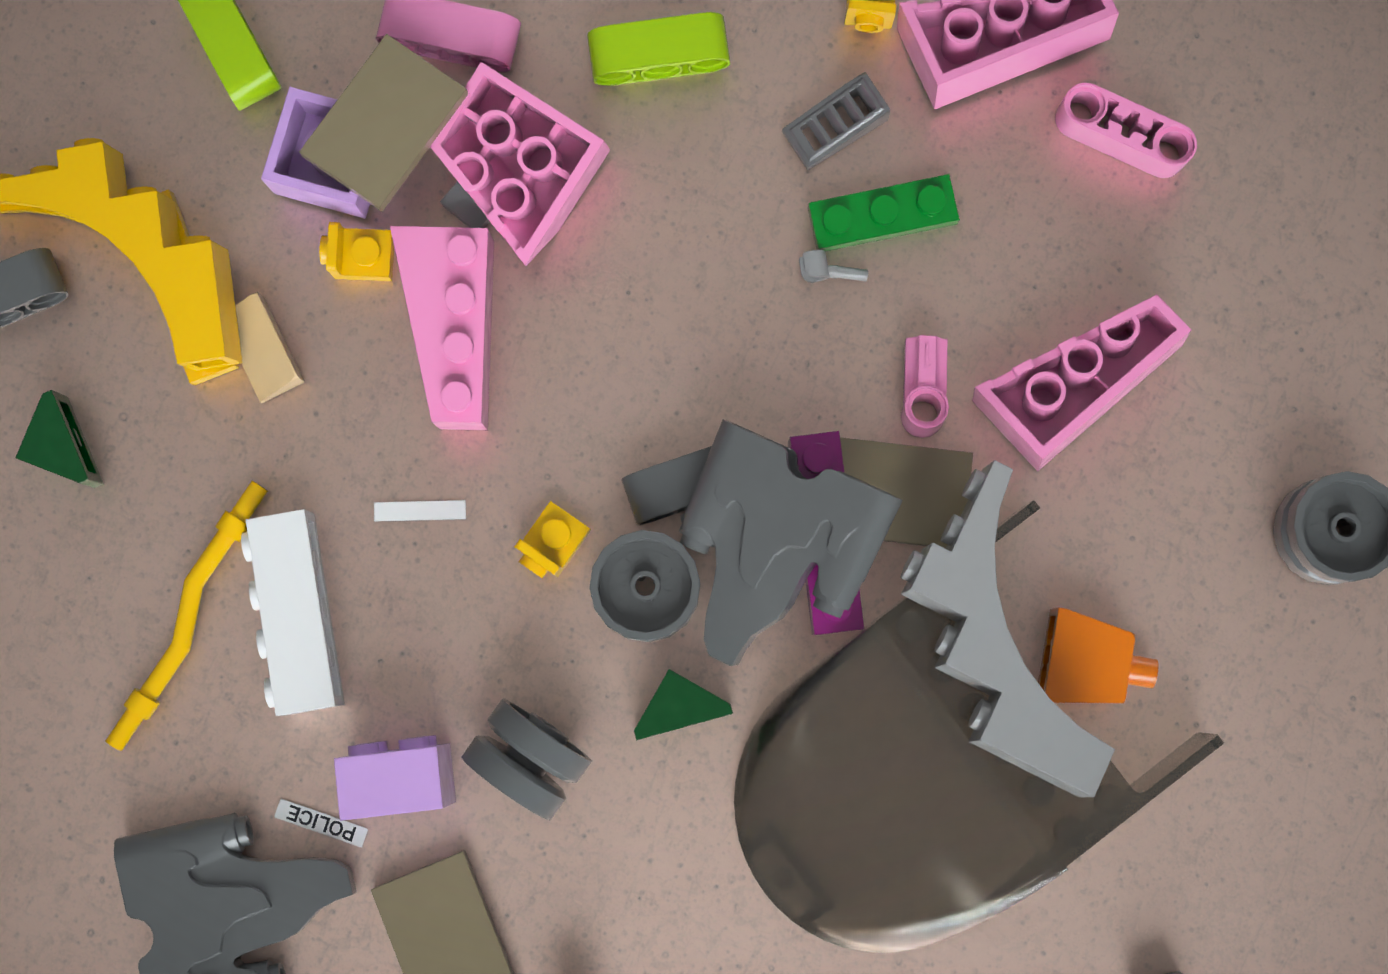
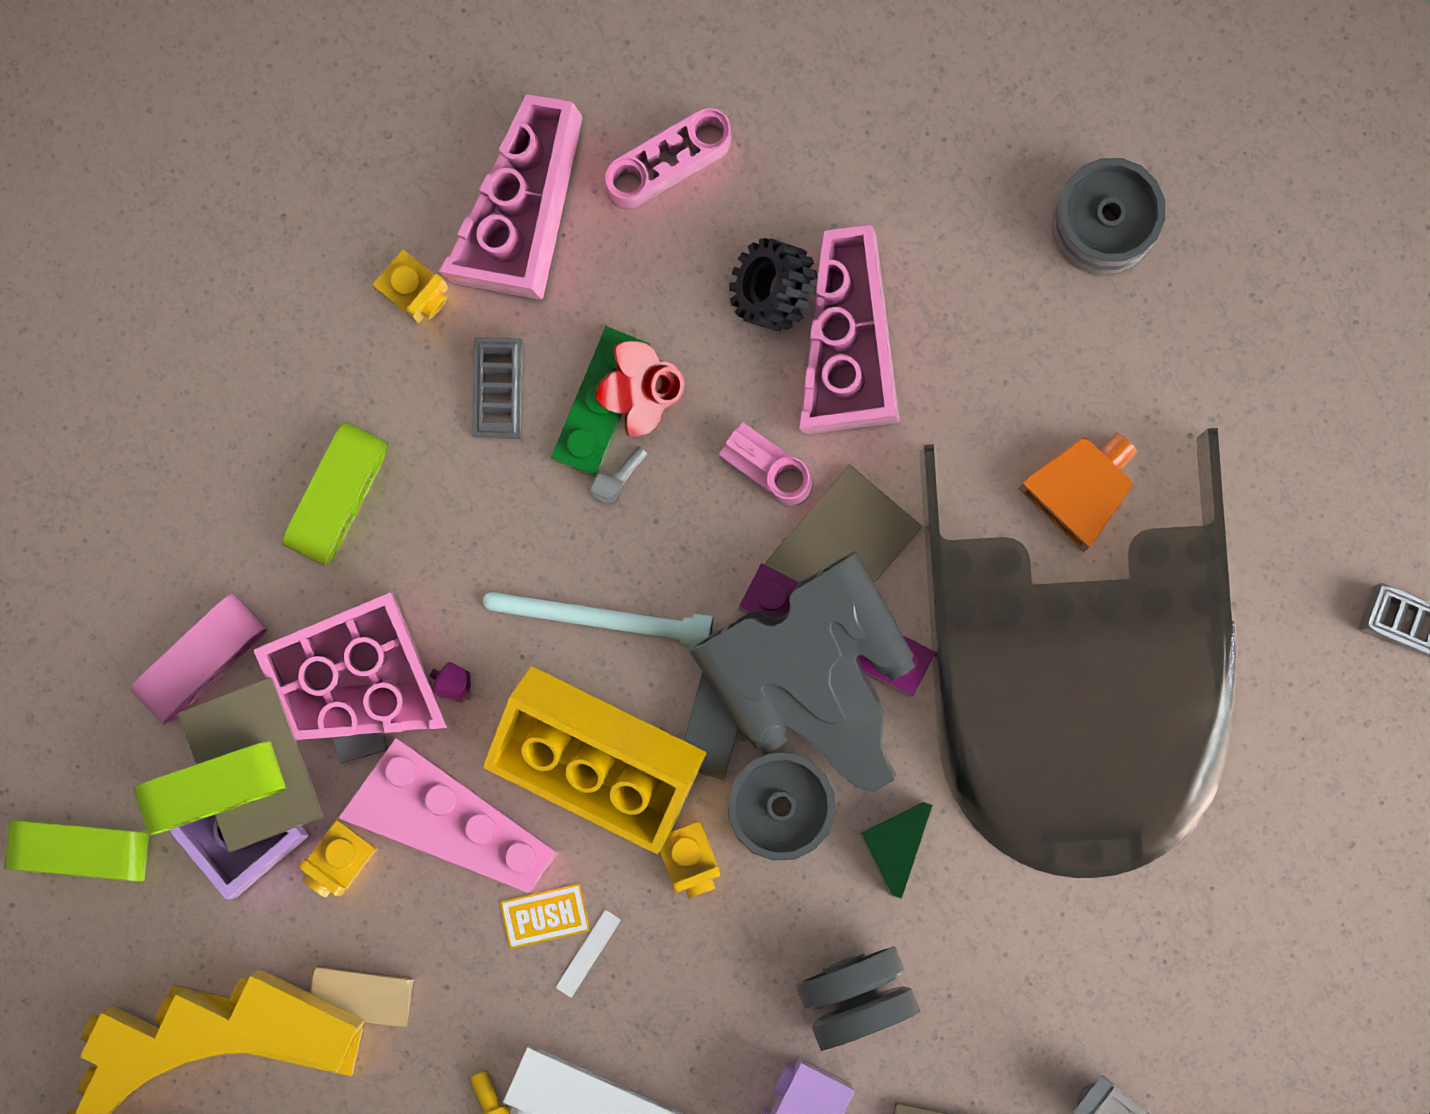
camera: 55 degrees left, 0 degrees up
light grey arch [900,460,1115,797] -> none
none -> lime beam [133,741,286,836]
none -> magenta piece [429,662,471,703]
none -> light aqua piece [482,592,714,651]
none -> yellow brick [482,666,707,855]
none -> sticker [500,883,590,949]
none -> plate [595,341,685,437]
none -> black tyre [729,238,817,331]

